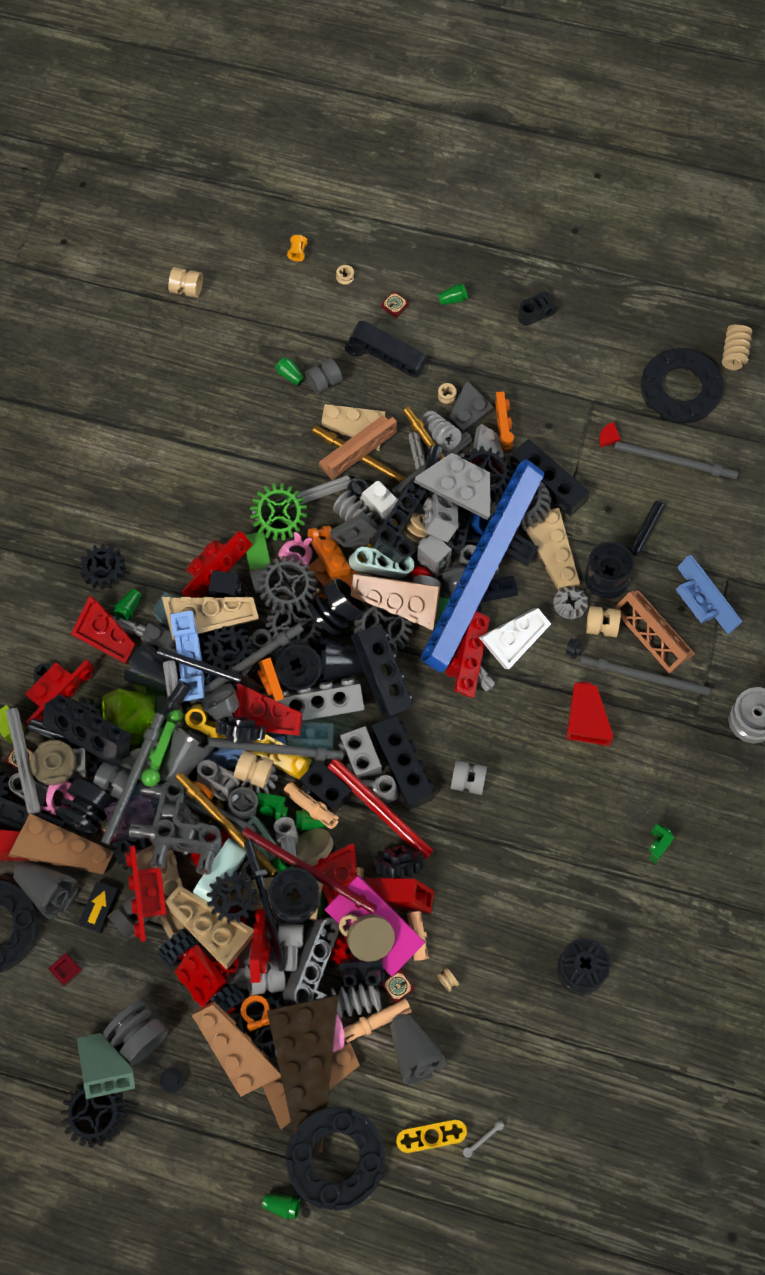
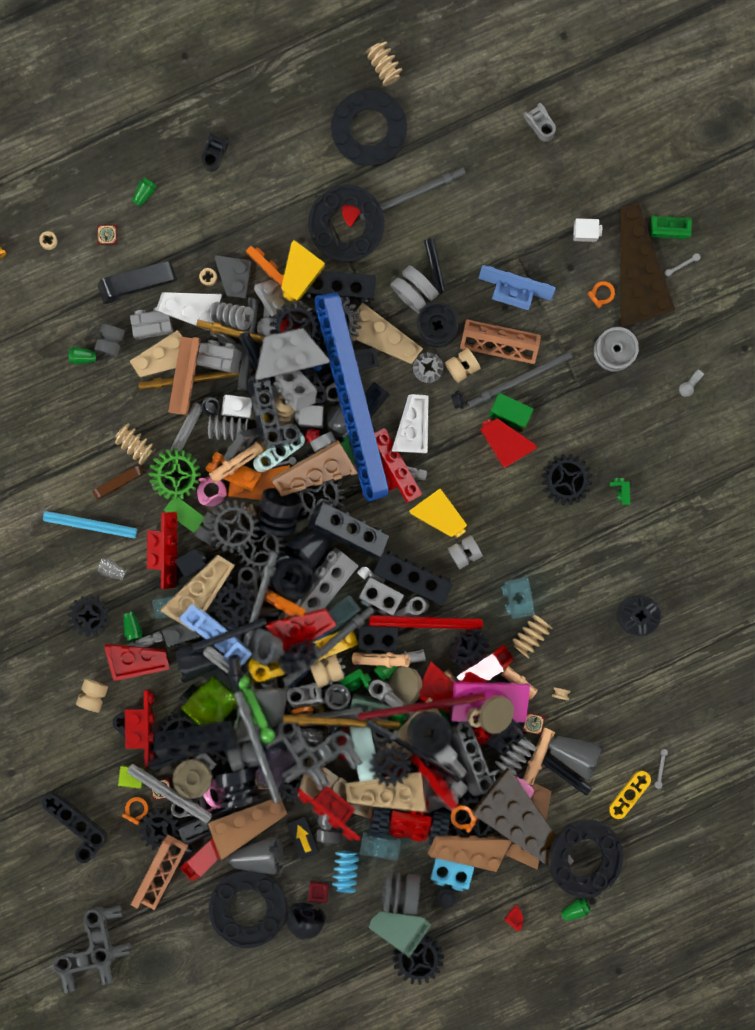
camera: 40 degrees left, 20 degrees up
none -> medium azure axle [43,511,137,538]
none -> tan wheel [76,679,108,713]
none -> reddish brown beam [92,465,145,500]
none -> clear cone [96,557,126,581]
none -> tan piece [114,423,156,465]
none -> light grey brick [130,307,173,340]
none -> white wing [156,292,222,330]
none -> light grey brick [196,340,242,374]
none -> light nougat pin [209,442,263,484]
none -> yellow slope [281,240,325,303]
none -> black cylinder [286,902,326,940]
none -> black plate [308,185,385,262]
none -> medium azure piece [332,851,359,893]
none -> white hand [357,567,385,583]
none -> clear light blue brick [359,832,401,861]
none -> light grey wheel [390,265,439,314]
none -> light grey pin [401,649,426,664]
none -> yellow slope [409,489,467,538]
none -> medium azure brick [430,858,474,891]
none -> green hinge [488,393,534,432]
none -> clear light blue brick [501,577,535,619]
none -> red tile [504,904,523,932]
none -> tan piece [513,615,553,659]
none -> black gear [541,454,593,505]
none -> black axle [542,755,592,796]

